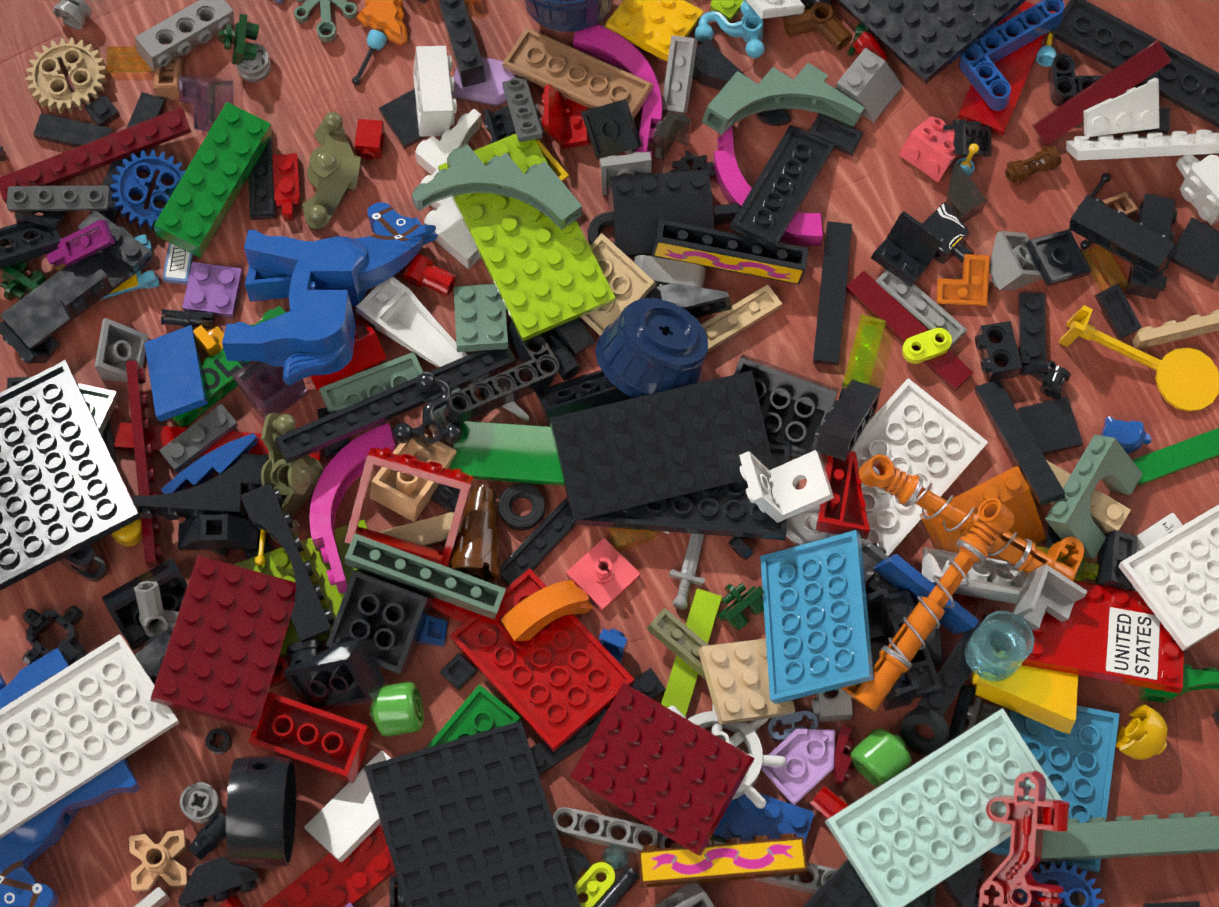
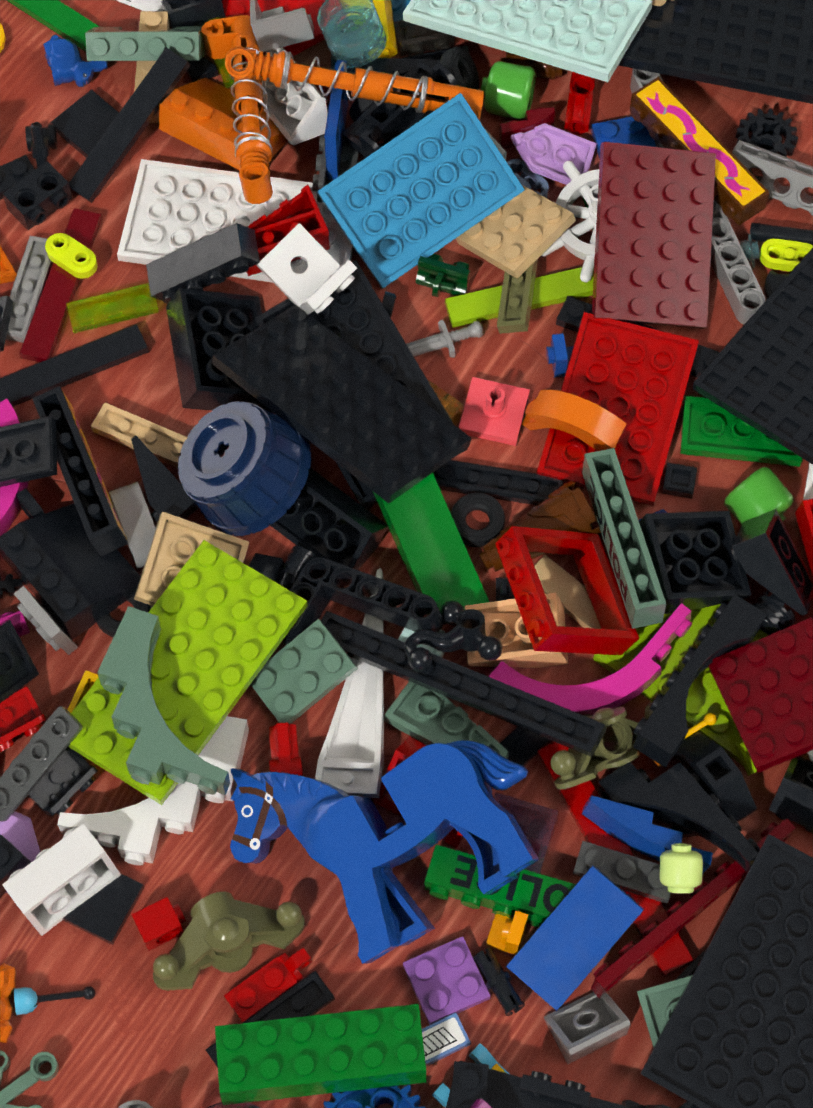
camera: 120 degrees left, 5 degrees down
none -> yellowish green head [660,843,703,893]

